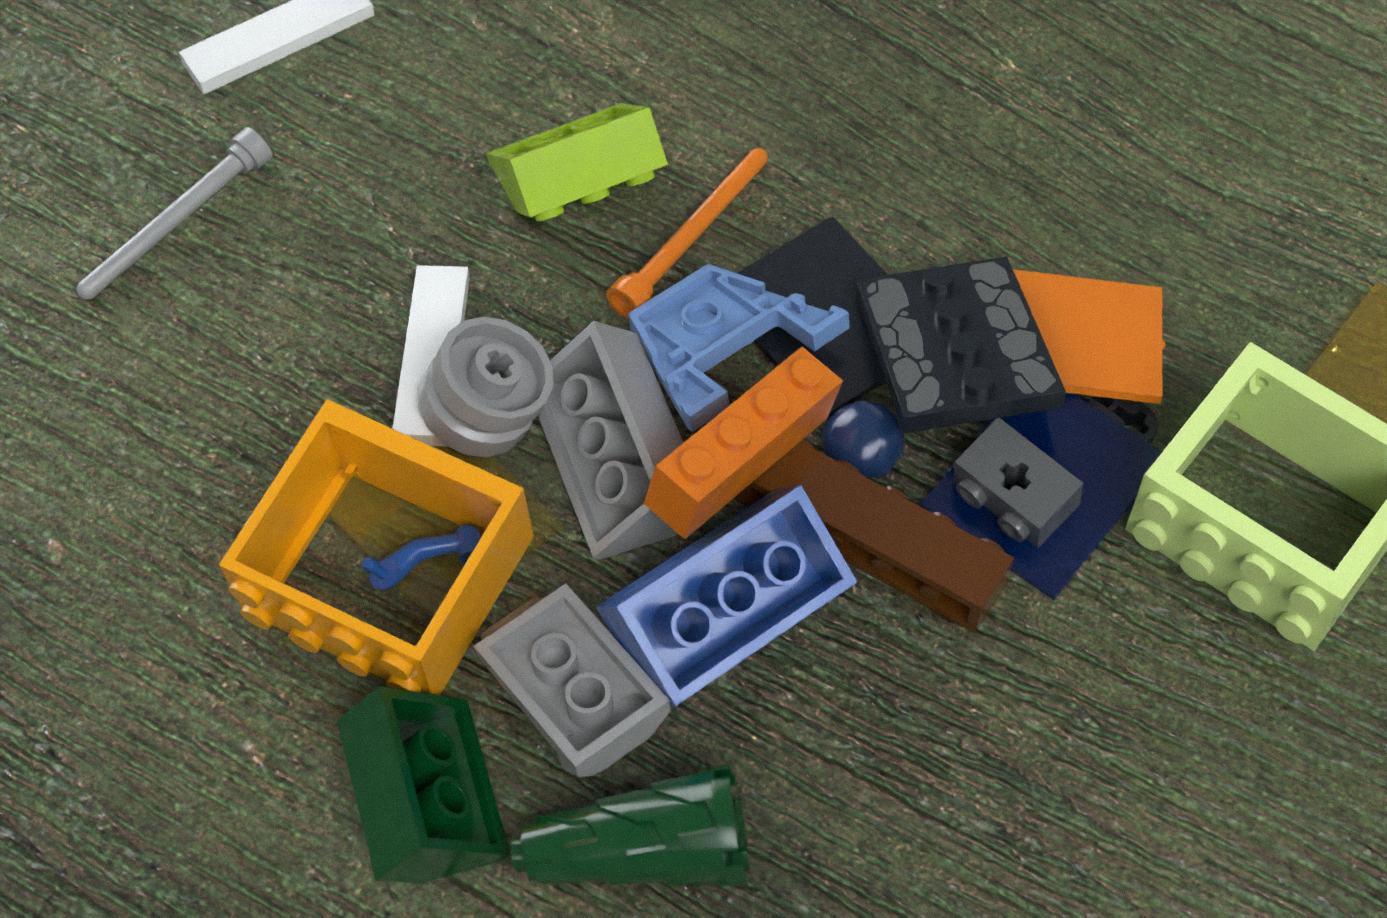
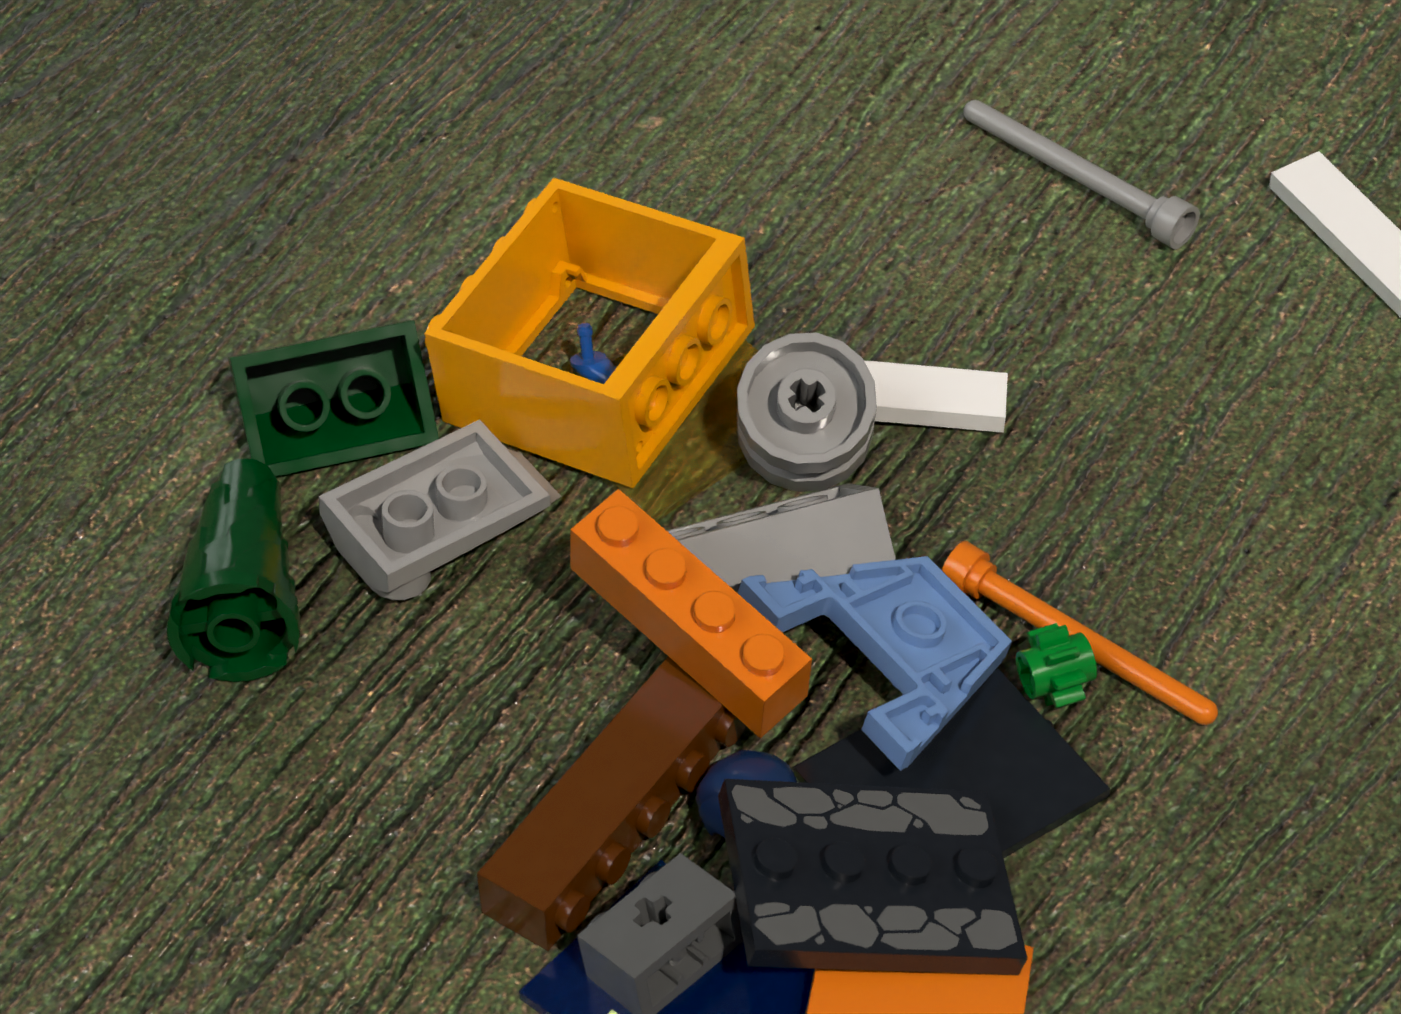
camera: 95 degrees right, 10 degrees down
lime slope [486,103,668,221] -> none
blue brick [596,485,857,706] -> none
none -> green gear [1016,623,1097,709]

